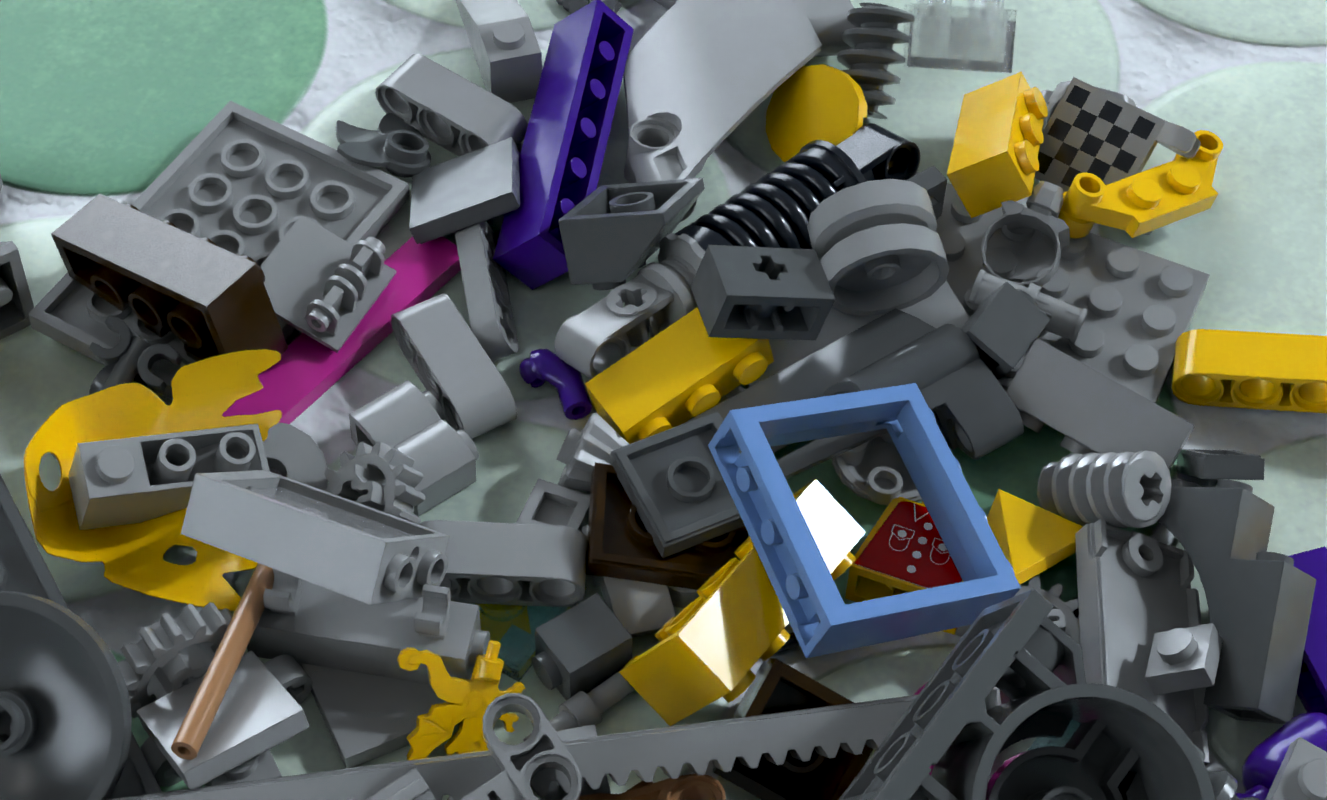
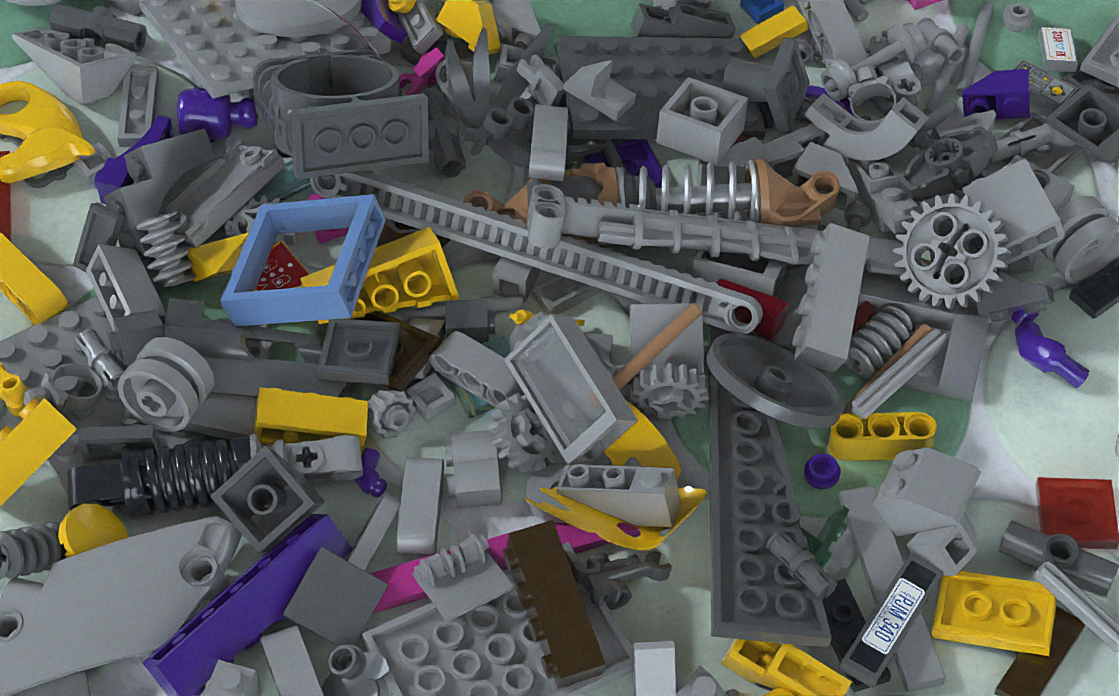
camera: 145 degrees left, 0 degrees up
dark grey brick [691,245,836,340] -> none
light grey plate [1145,623,1223,695] -> none

